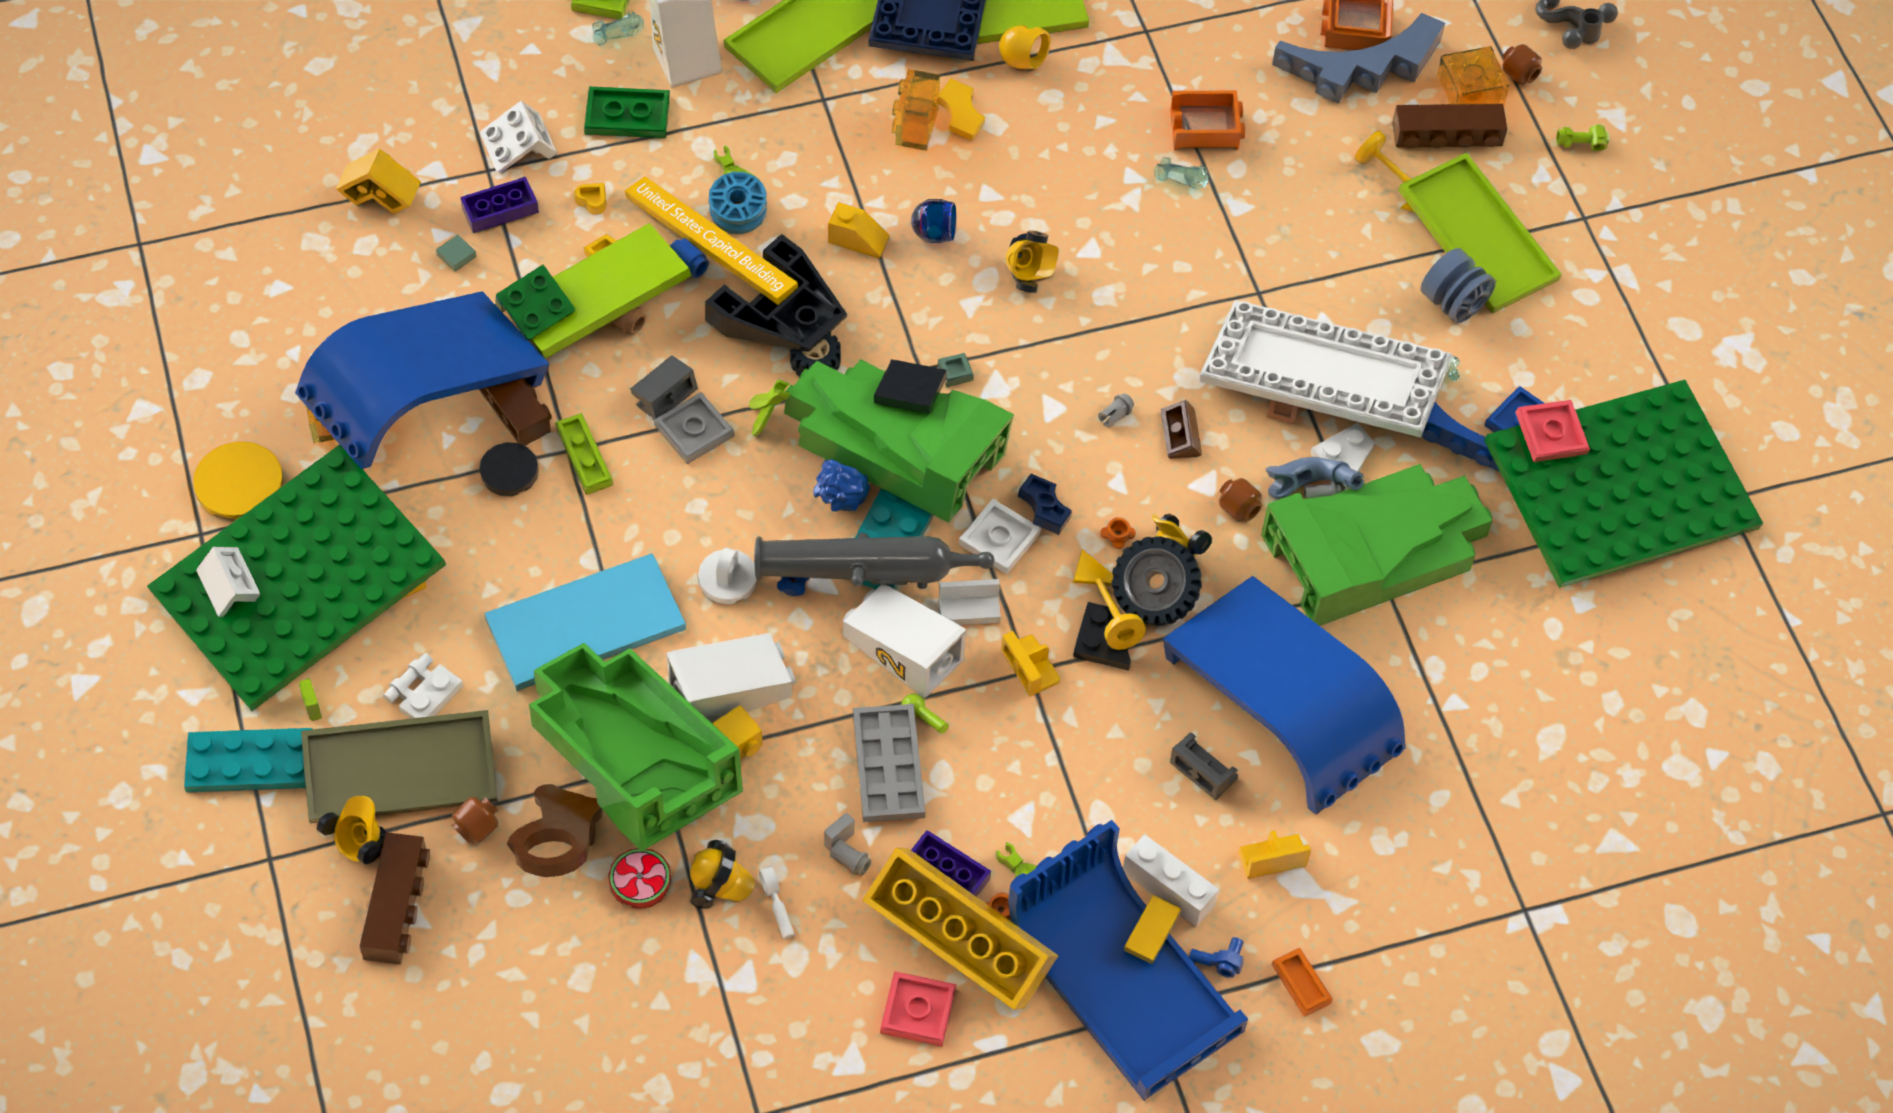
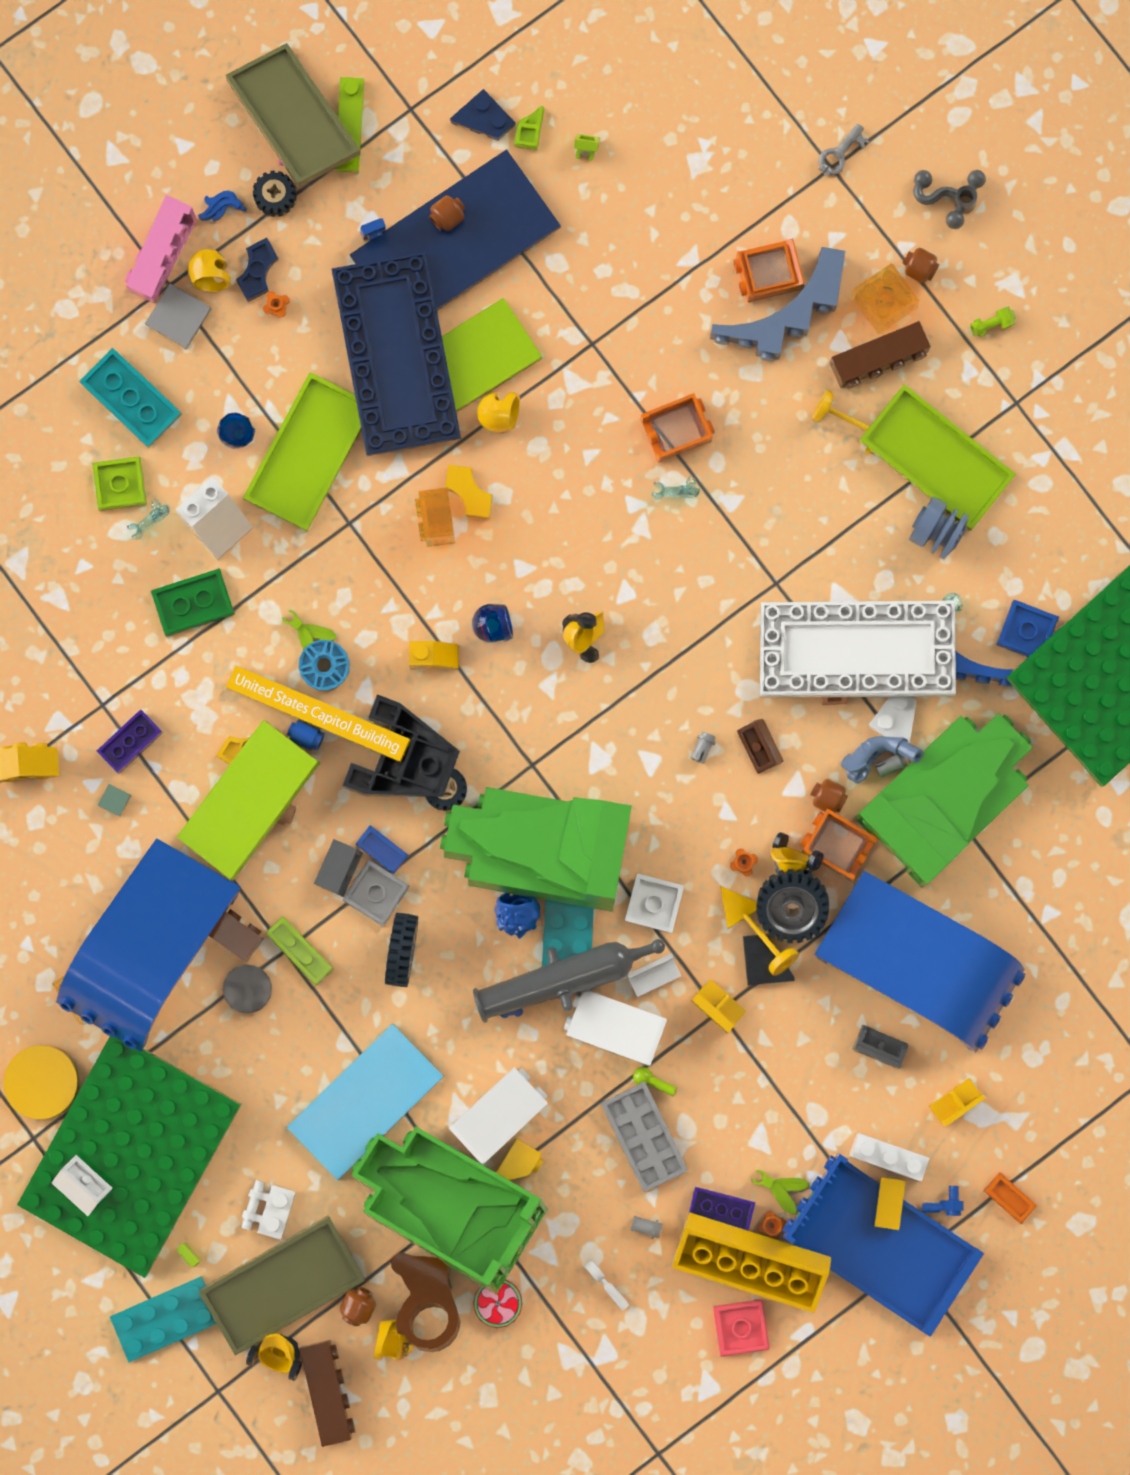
camera: 20 degrees left, 25 degrees up
white bracket [480,101,557,173] -> none
green bracket [495,264,575,340] -> none
yellow tile [574,183,607,215] -> none
yellow cap [690,840,755,909] -> none
white tile [698,547,757,605] -> none
lime piece [749,380,790,436] -> none
light grey tile [824,813,855,852] -> none
black tile [874,359,947,414] -> none
sand green tile [938,353,974,387] -> none
dark blue tile [1017,473,1072,535] -> none
coral tile [1515,400,1590,462] -> none
none -> blue tile [355,825,409,874]
none -> yellow helmet [373,1319,415,1361]
none -> black wheel [385,912,419,987]
none -> window [800,808,878,882]

